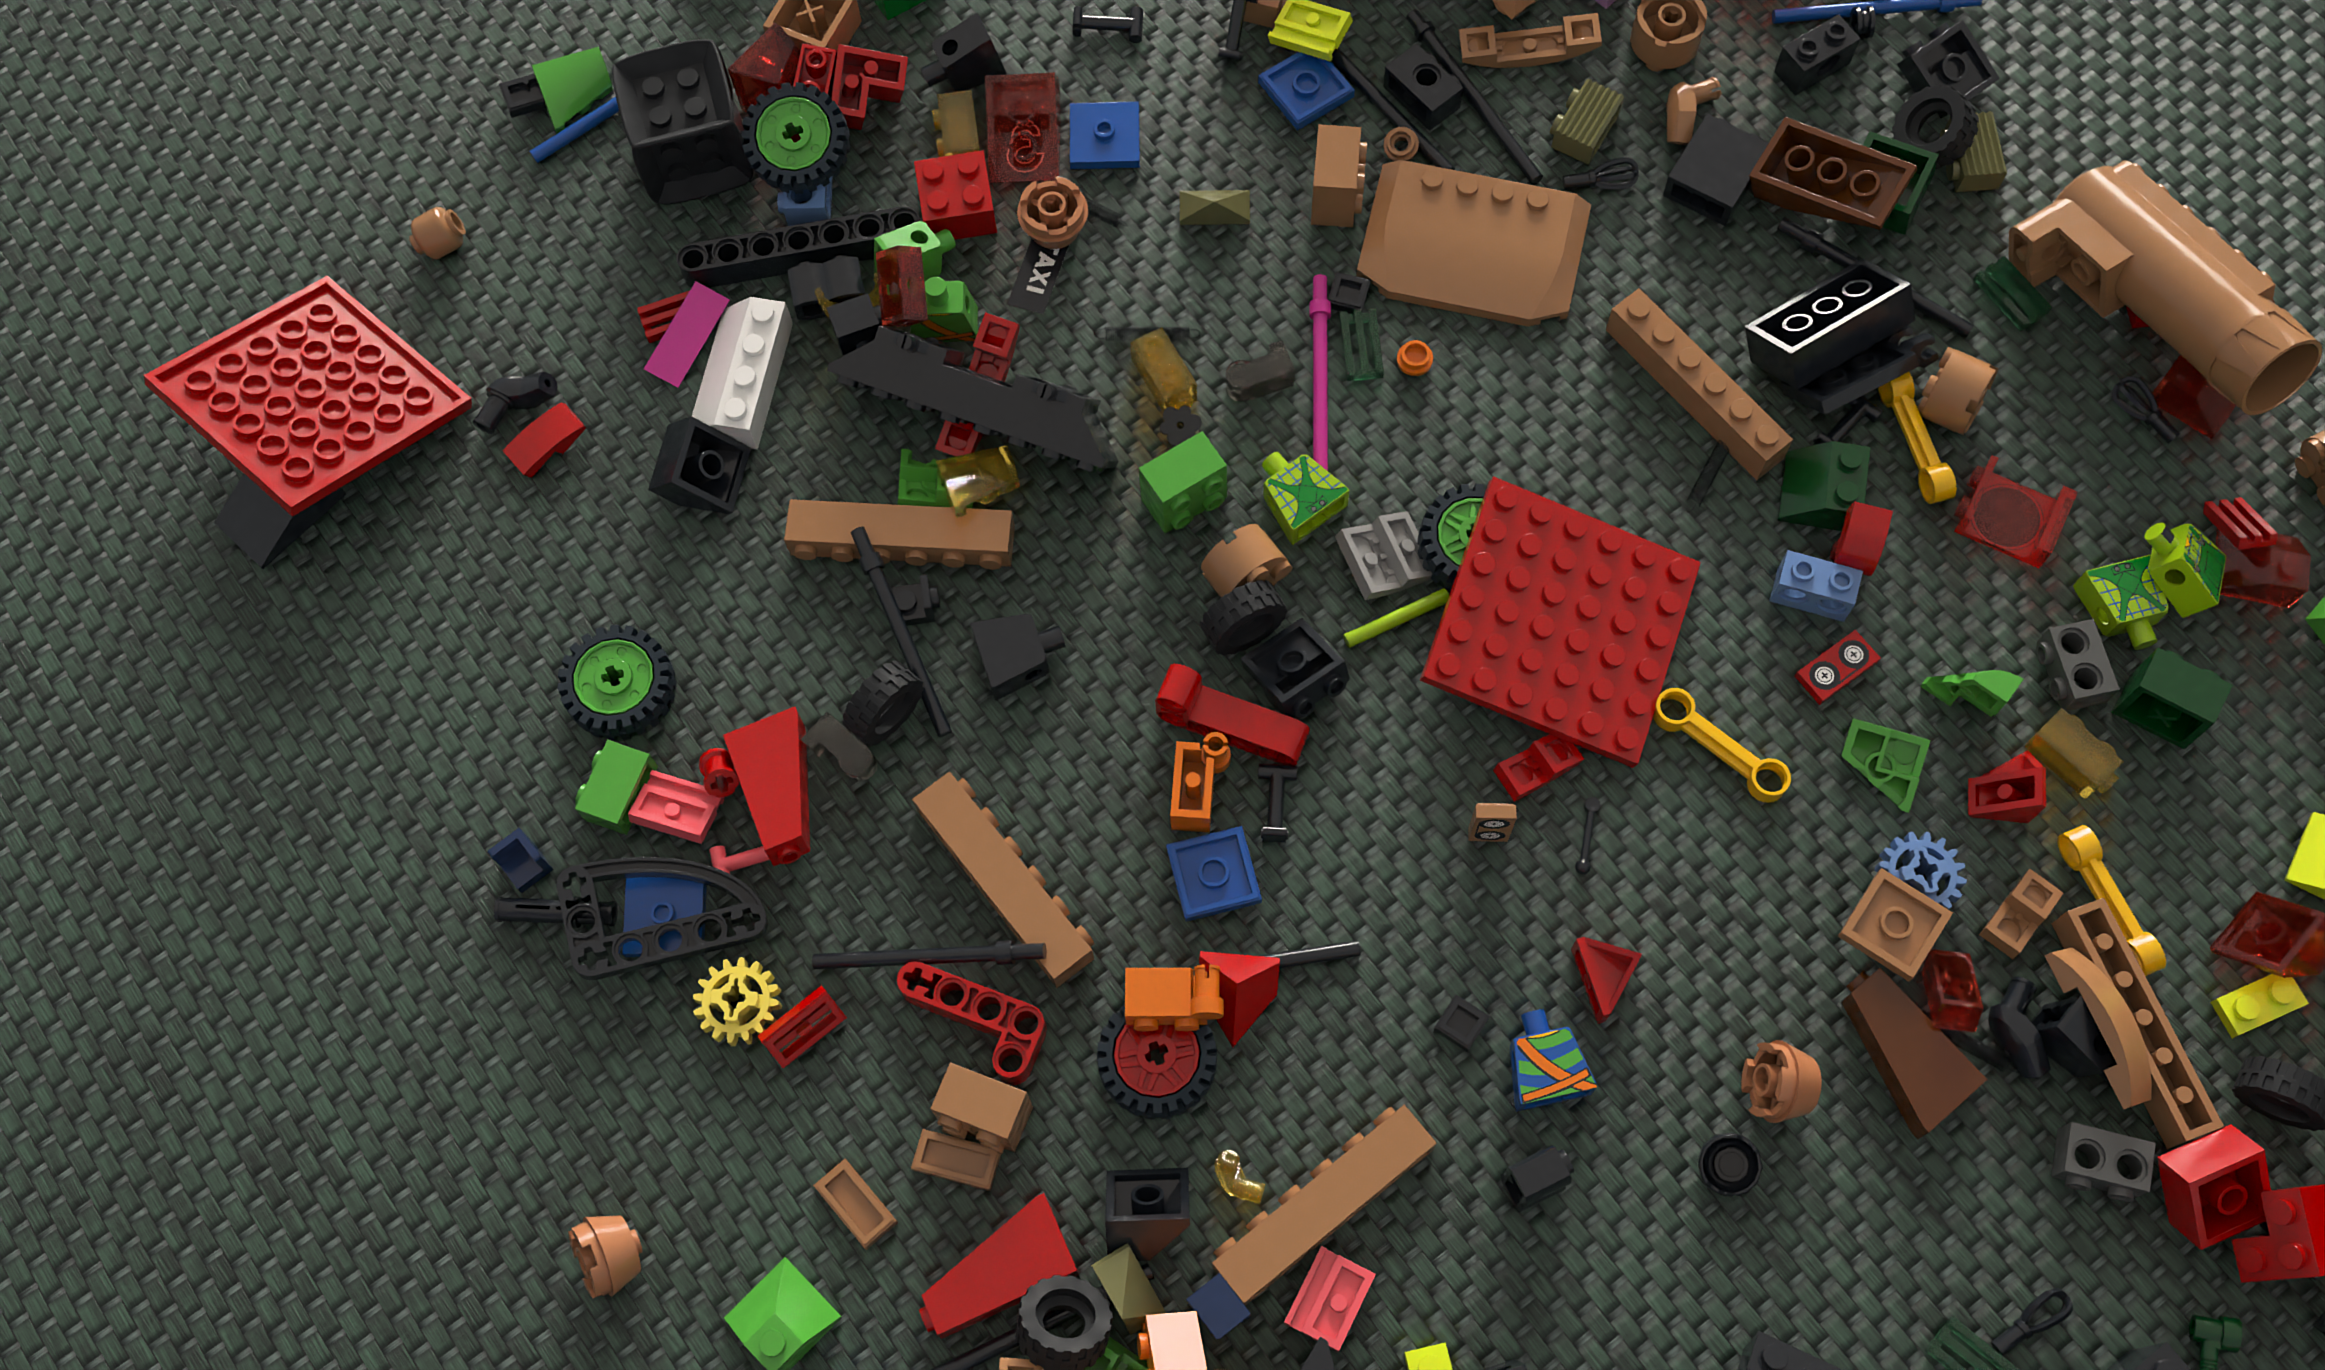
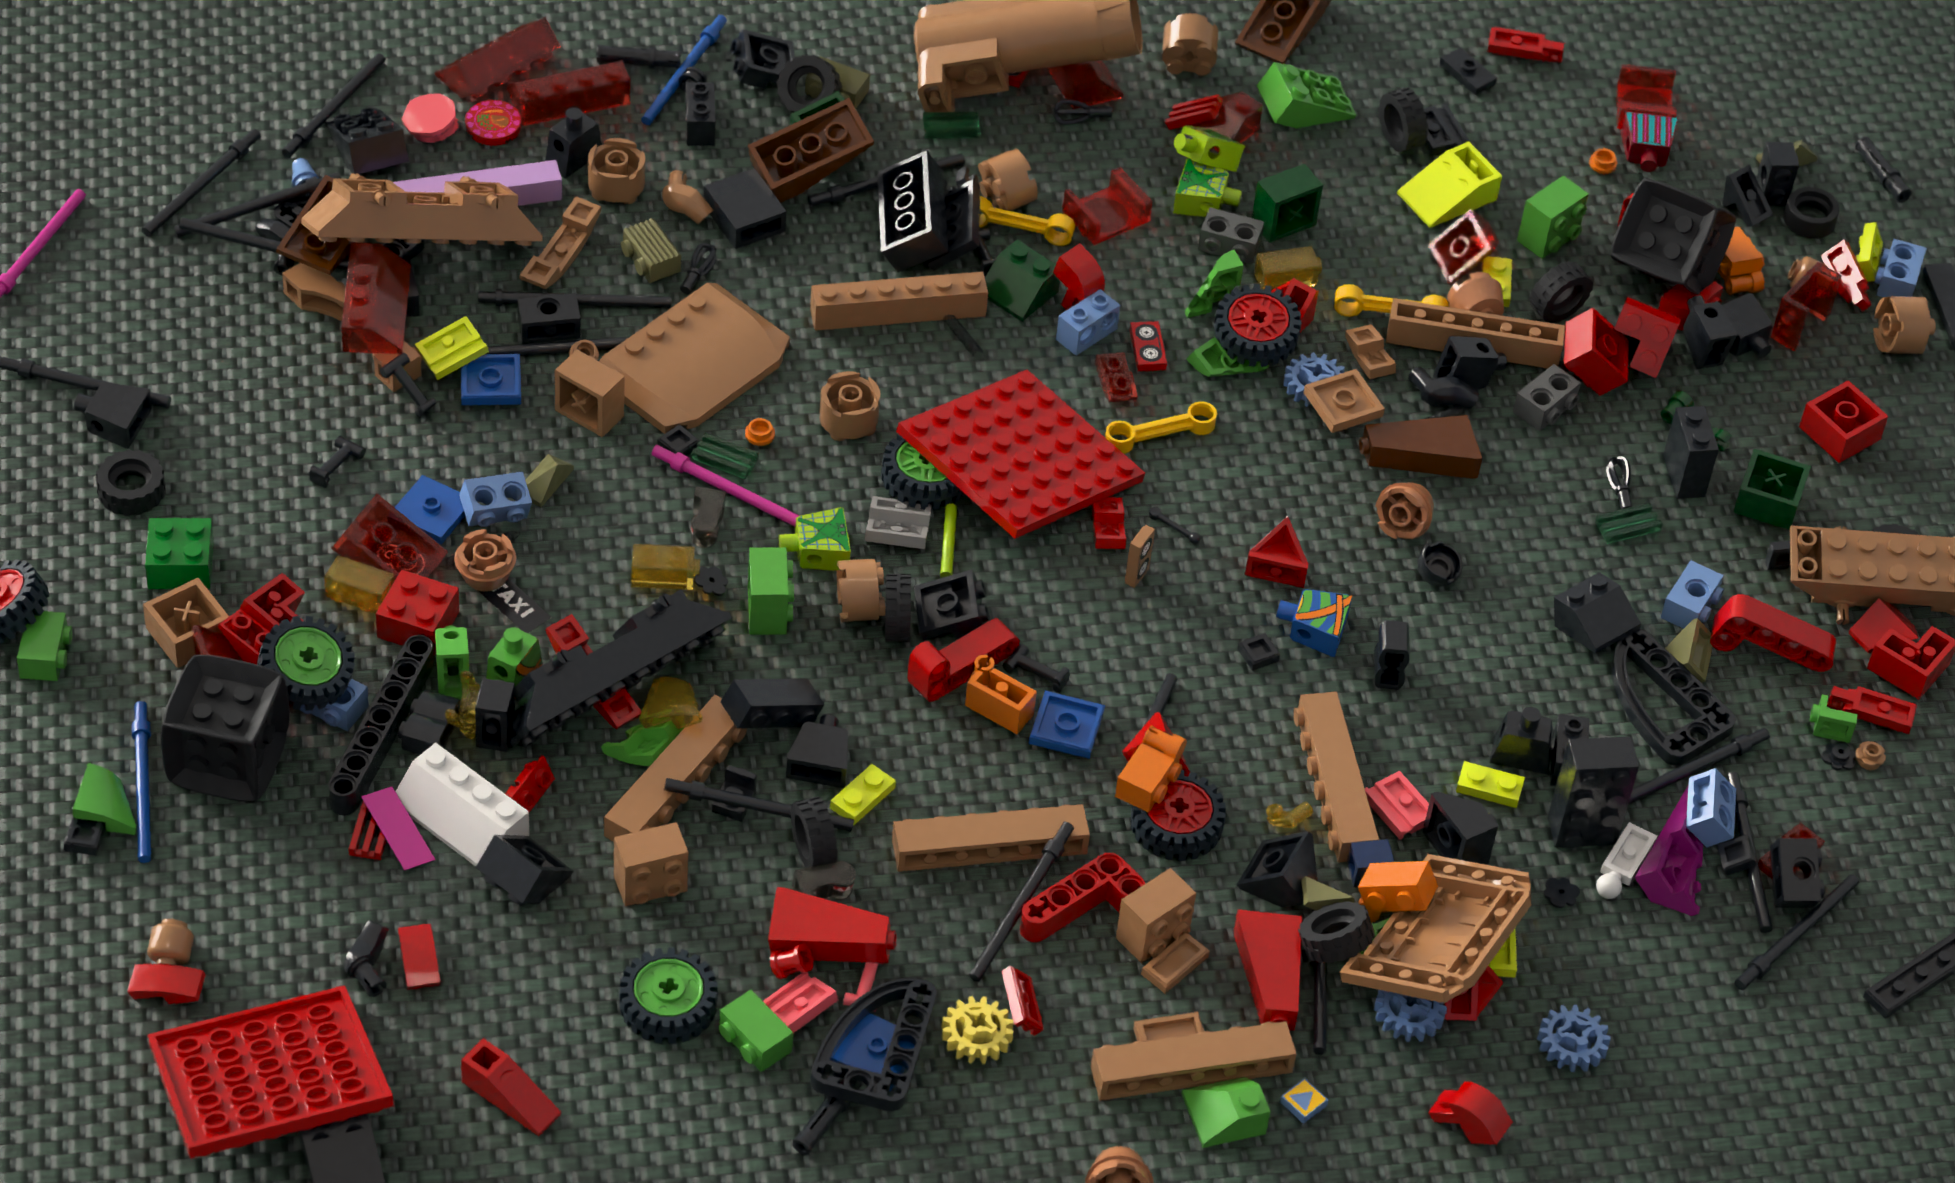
camera: 70 degrees left, 20 degrees down
dark blue panel [488,828,554,893] -> none
clear red piece [876,245,928,327] -> none
black torso [920,13,1007,93] -> none
black piece [1094,326,1201,341] -> none
clear red piece [1922,949,1983,1032] -> none
medium nougat slope [2045,948,2152,1109] -> none
none -> red slope [127,964,206,1004]
none -> medium blue brick [459,472,532,527]
none -> red slope [461,1038,561,1136]
none -> red hinge [505,755,555,812]
none -> medium nougat brick [614,822,688,906]
none -> black brick [721,678,825,729]
none -> medium nougat brick [819,371,880,441]
none -> neon yellow plate [830,764,896,825]
none -> medium nougat brick [1091,1022,1296,1100]
none -> clear red slope [1095,352,1138,403]
none -> wheel [1214,284,1301,367]
none -> nougat cone [1447,272,1504,315]

